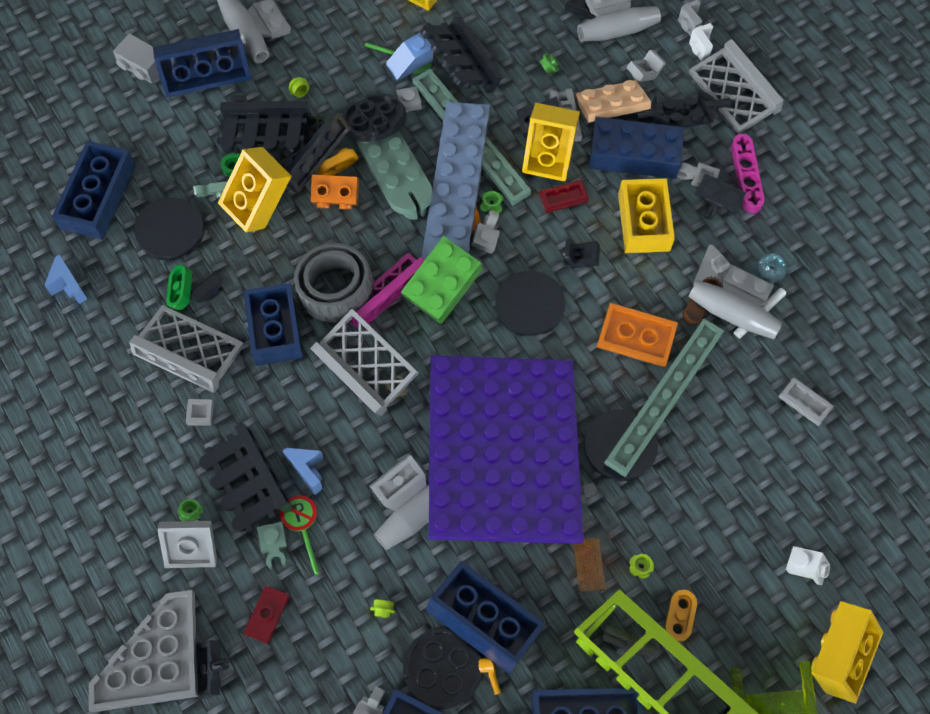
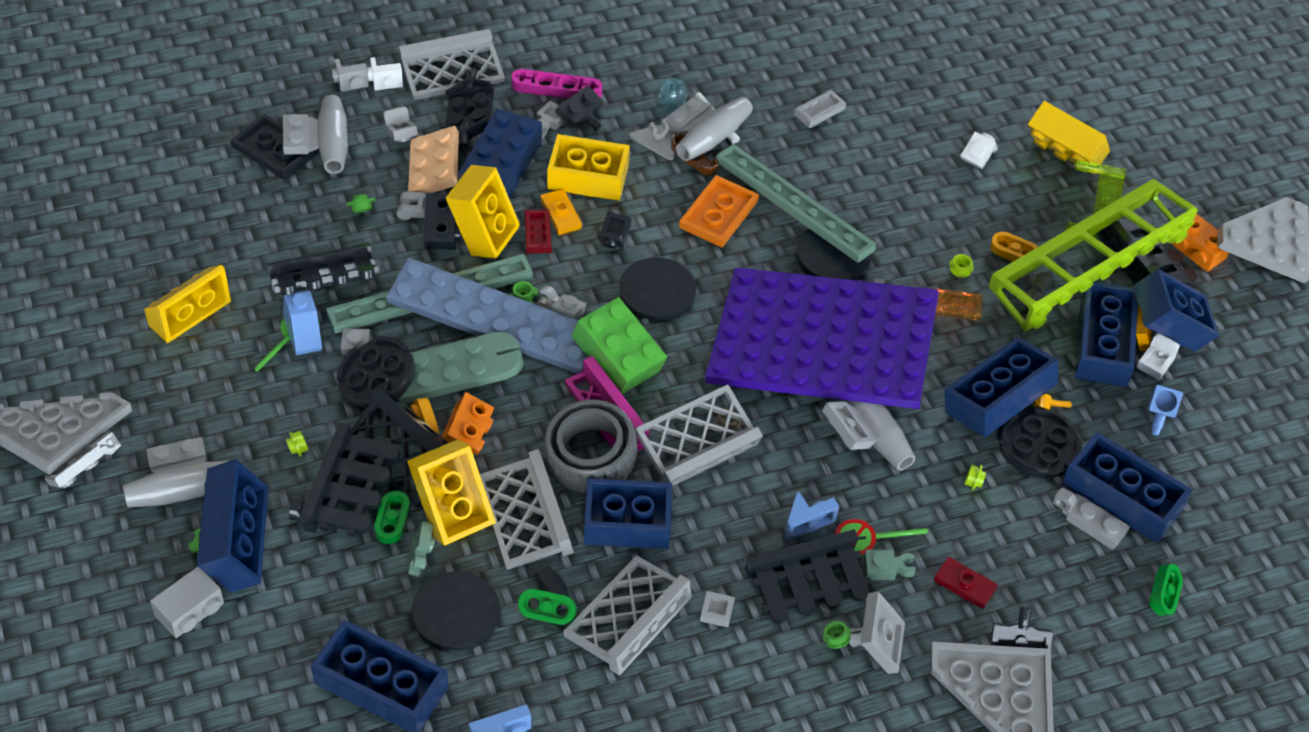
camera: 80 degrees left, 15 degrees down
none -> light grey fence [480,449,574,570]
none -> light orange plate [540,189,582,236]

